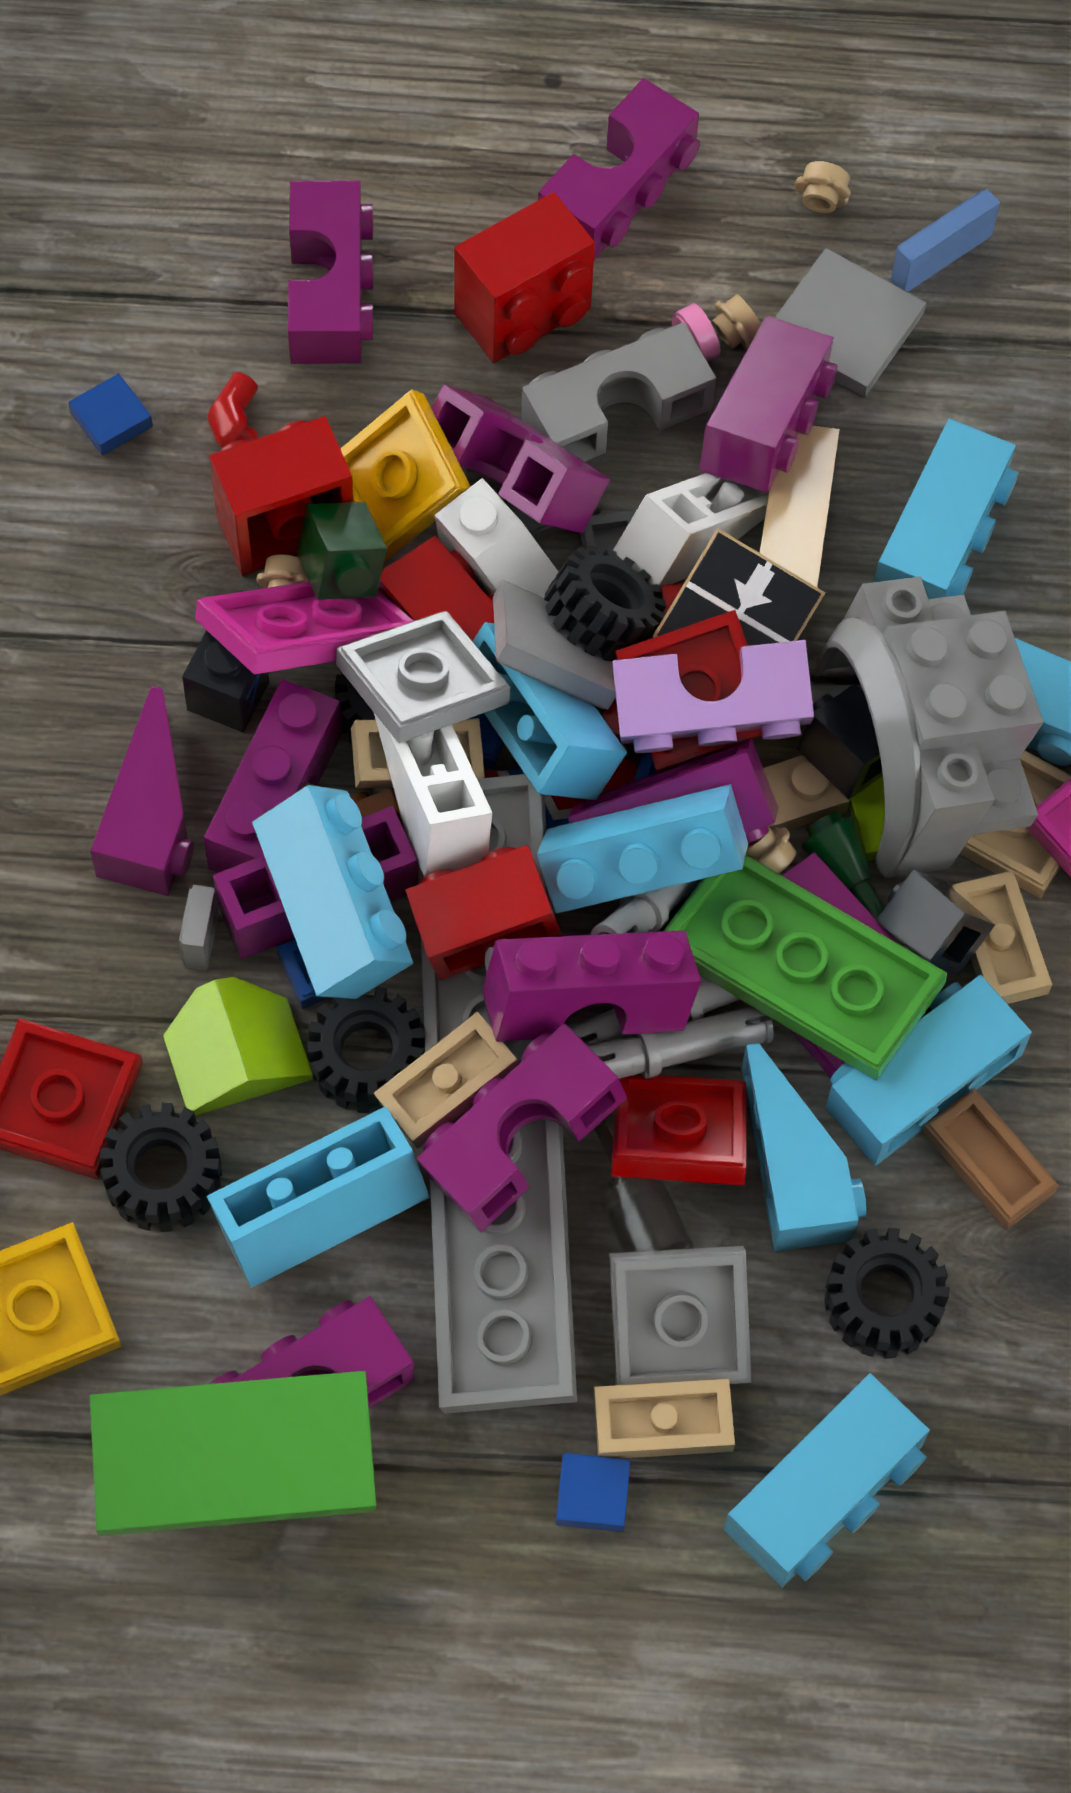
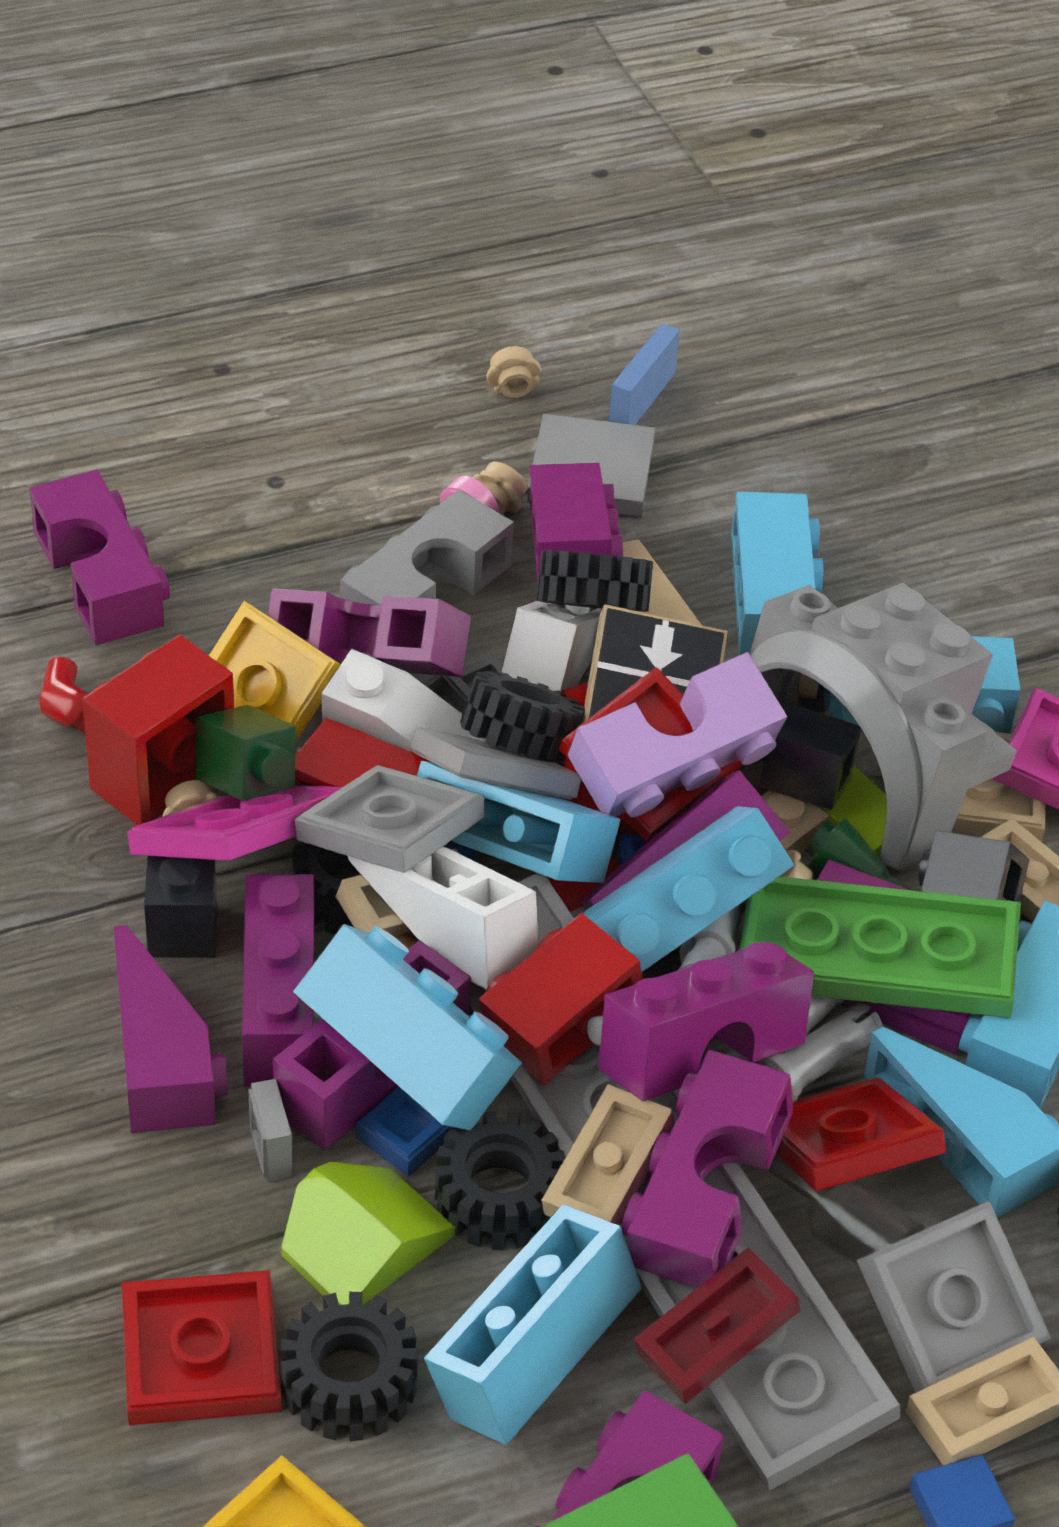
camera: 25 degrees left, 20 degrees down
red brick [454,191,595,364] -> none
magenta arch [538,78,700,260] -> none
none -> black tyre [537,550,653,612]
none -> dark red plate [634,1247,800,1404]

